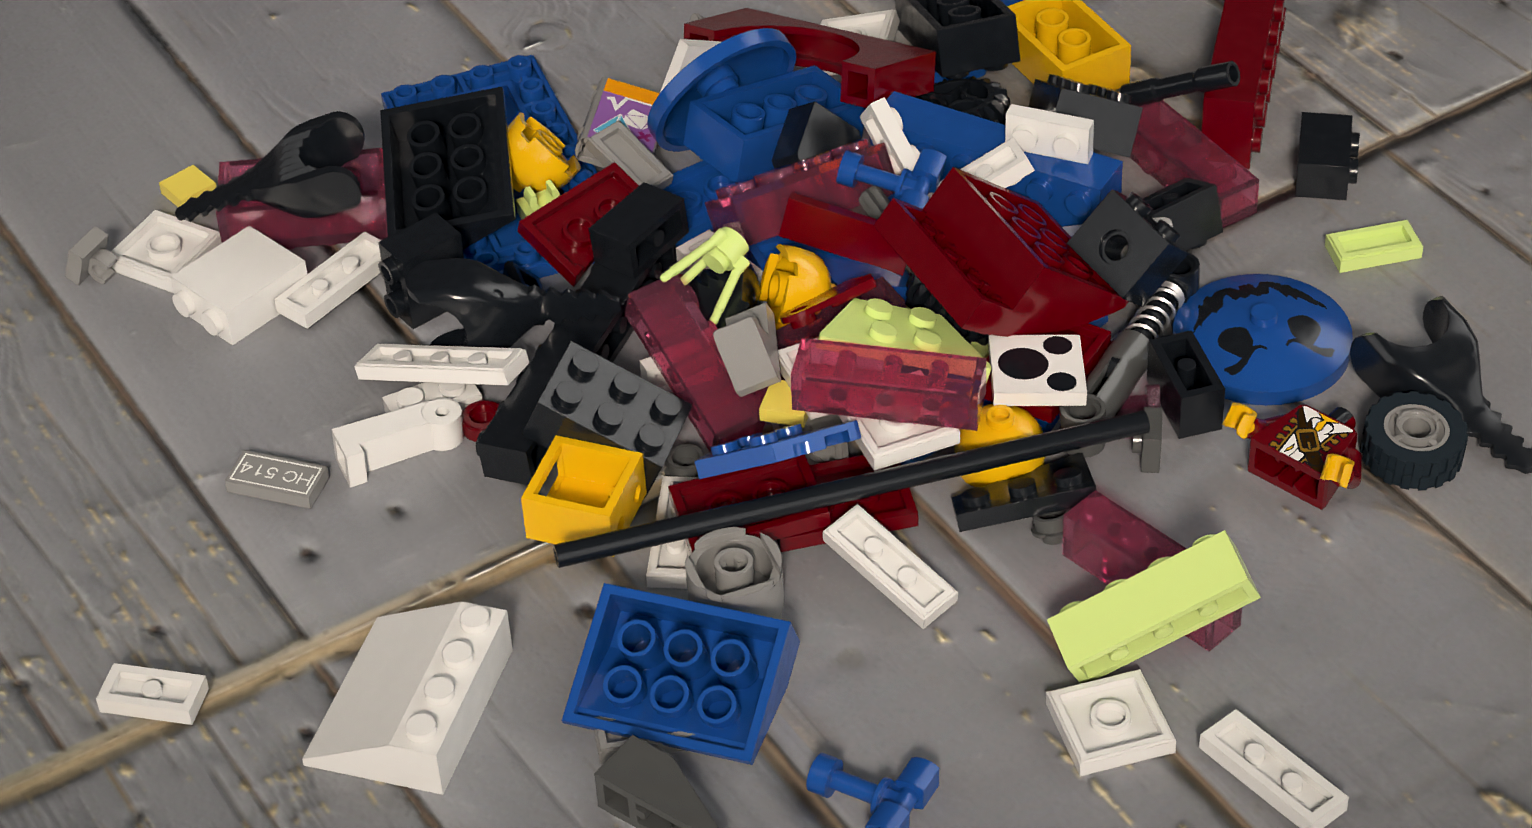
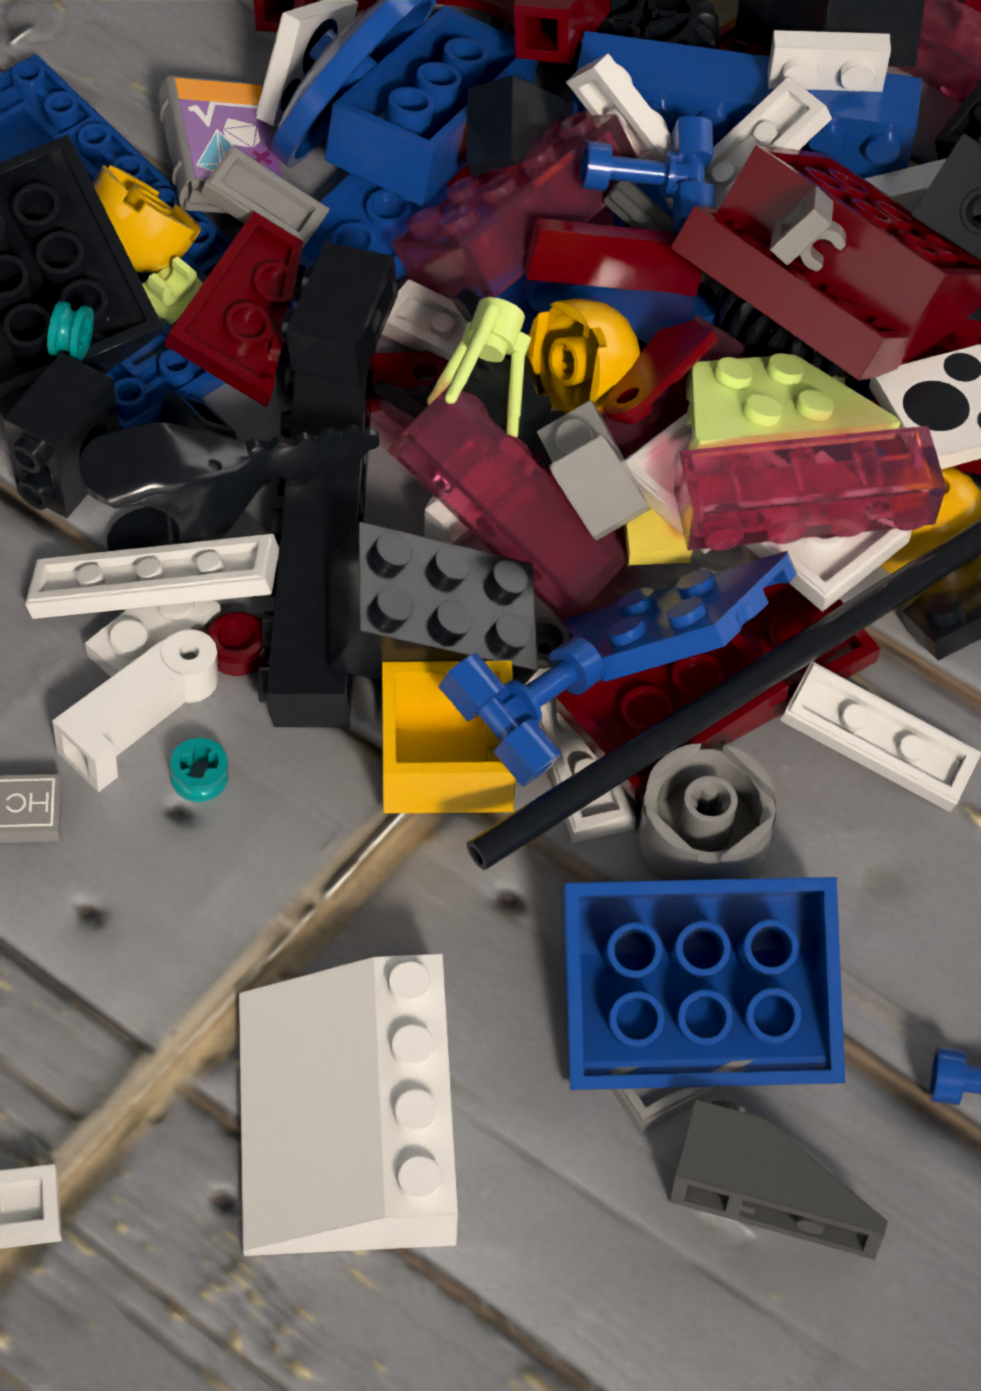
camera: 25 degrees left, 15 degrees up
none -> teal bush [47,301,94,361]
none -> teal bush [170,737,229,802]
none -> blue bar [438,637,605,787]
none -> light grey tile [770,186,846,271]

